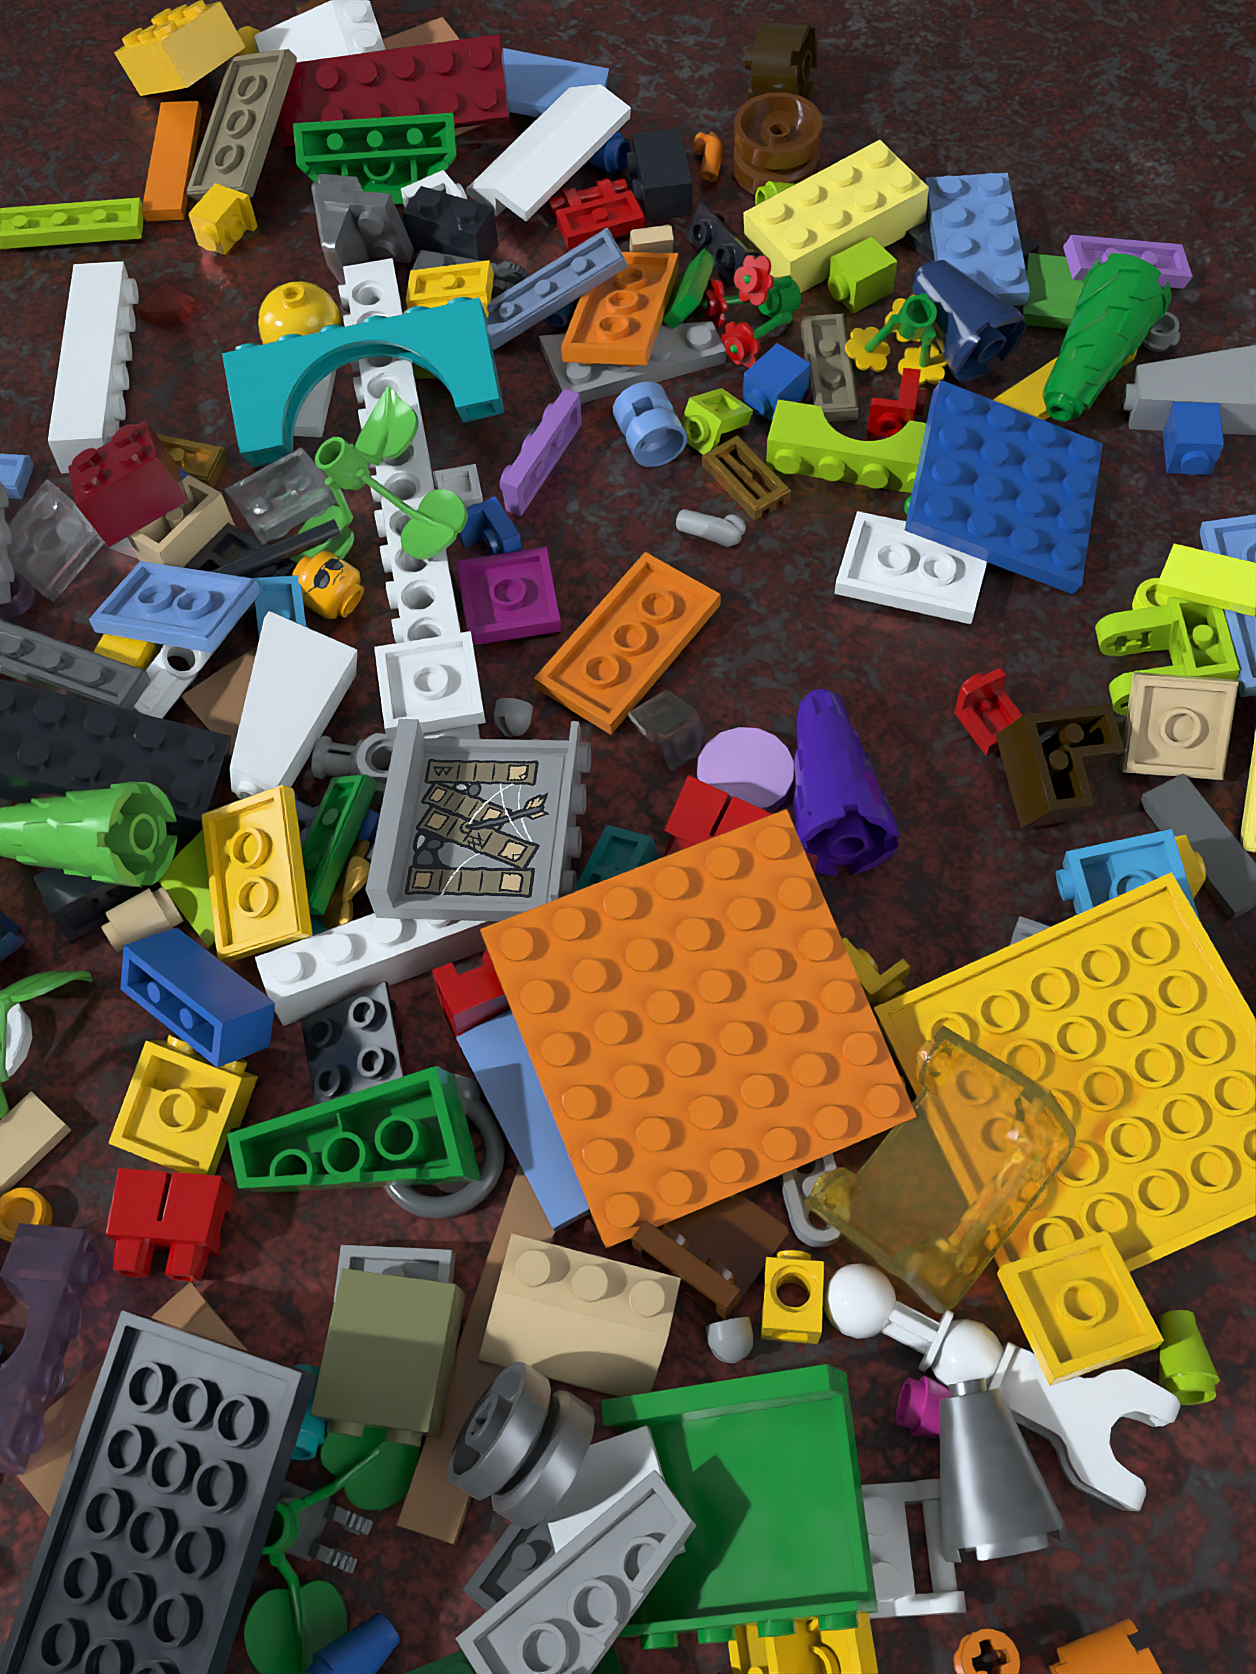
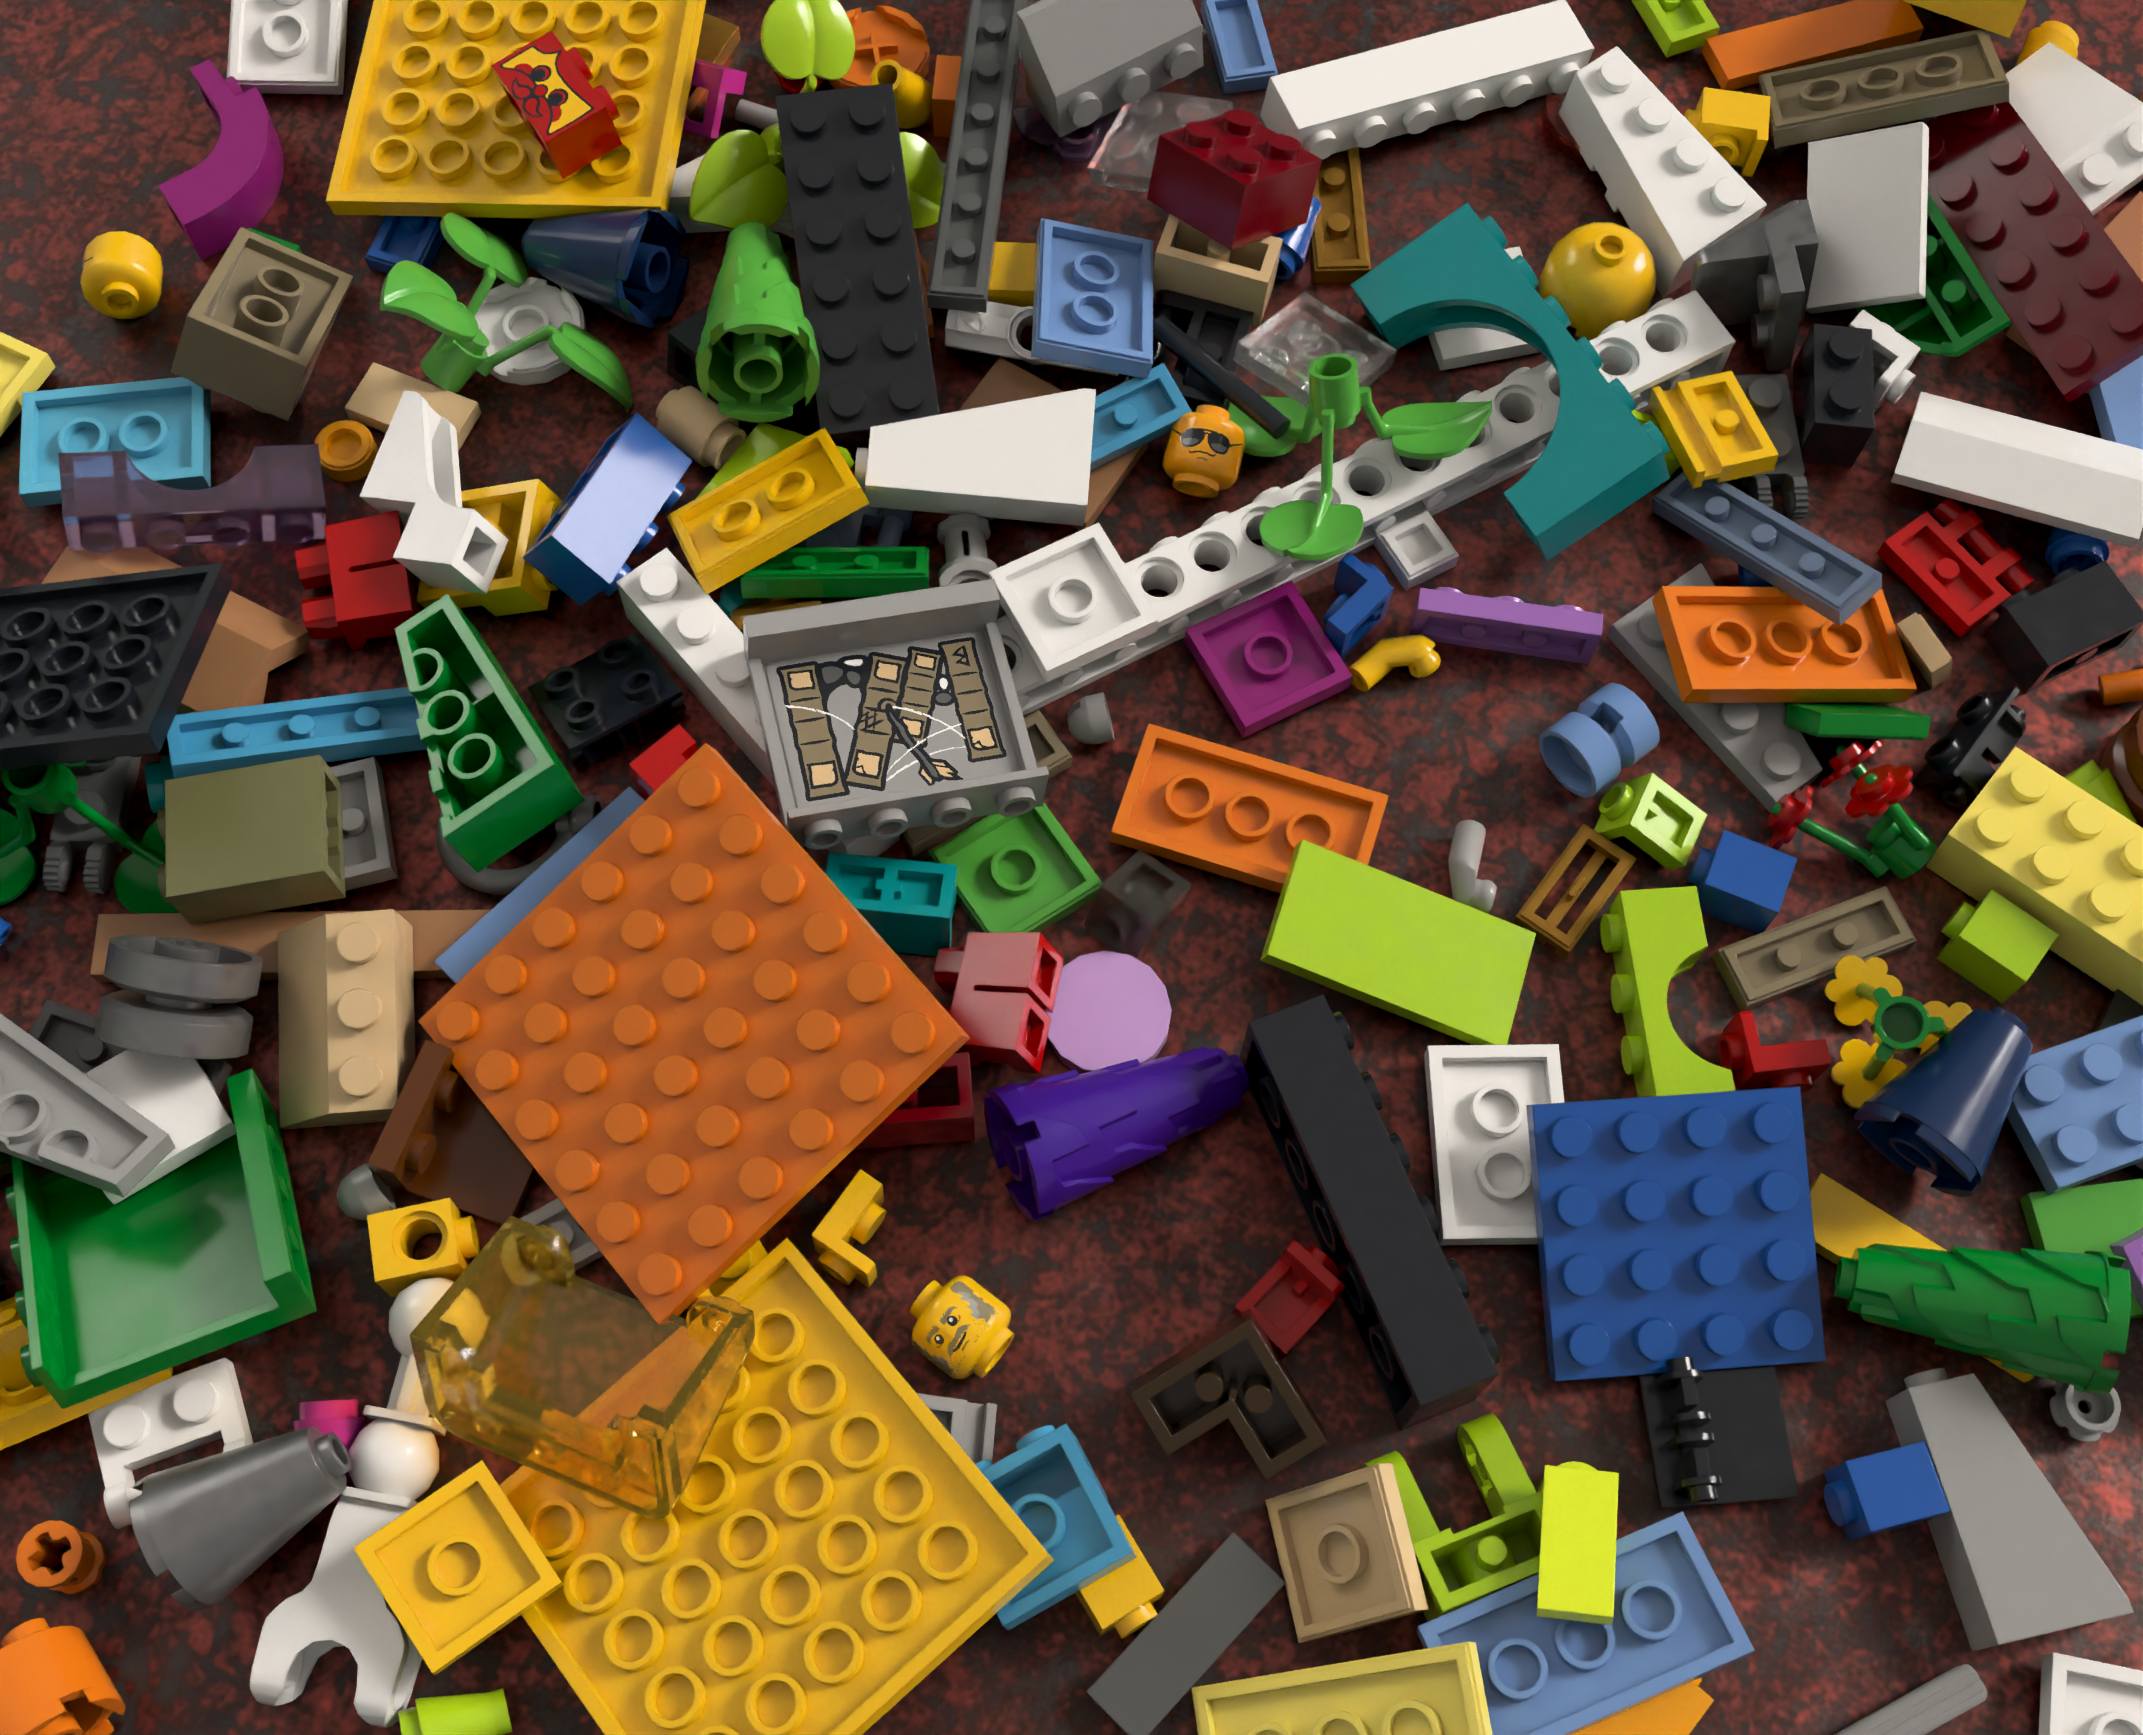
camera: 65 degrees right, 5 degrees up
none -> dark azure plate [167,687,427,779]
none -> white arch [359,391,509,594]
none -> yellow head [909,1275,1015,1379]
none -> bright green tile [928,802,1104,932]
none -> black brick [1239,994,1500,1431]
none -> lime tile [1260,839,1536,1045]
none -> yellow arm [1348,634,1441,692]
none -> white wedge [1558,46,1767,298]
none -> black hinge [1638,1357,1799,1509]
none -> white tile [1806,122,1929,314]

